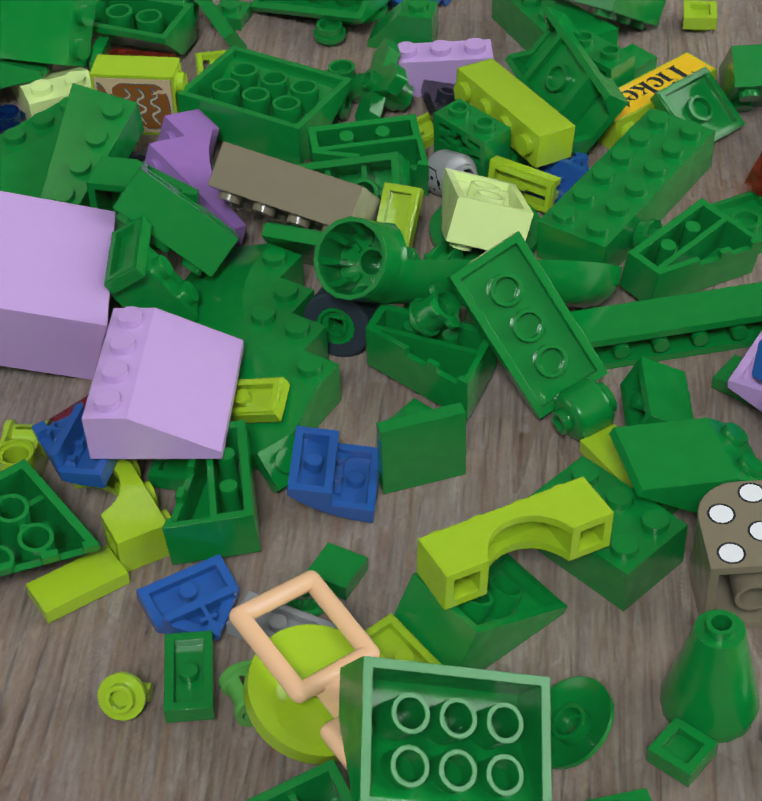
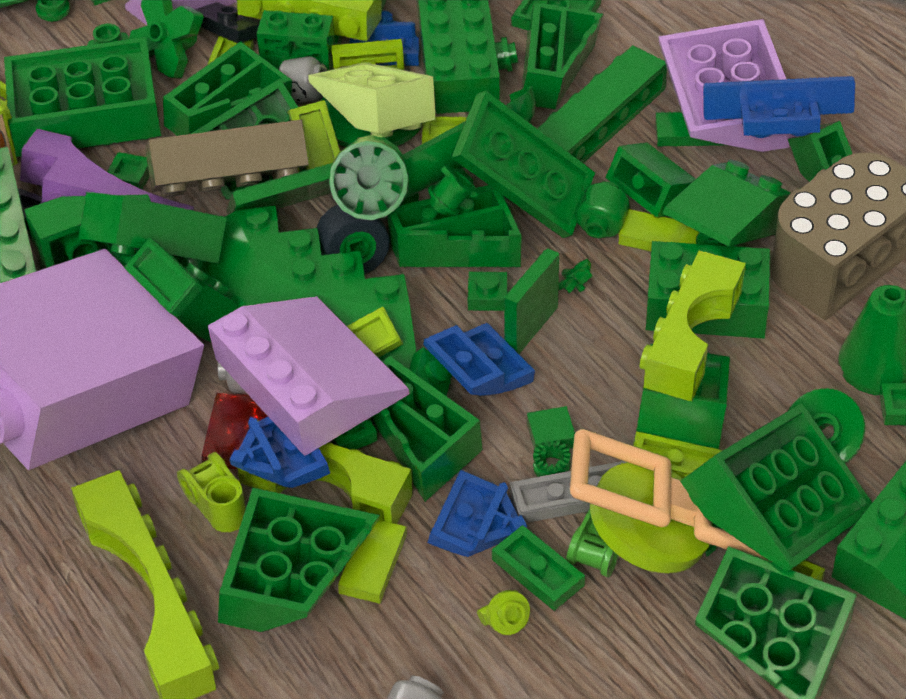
camera: 40 degrees left, 5 degrees up
none -> green plant [558,258,593,294]

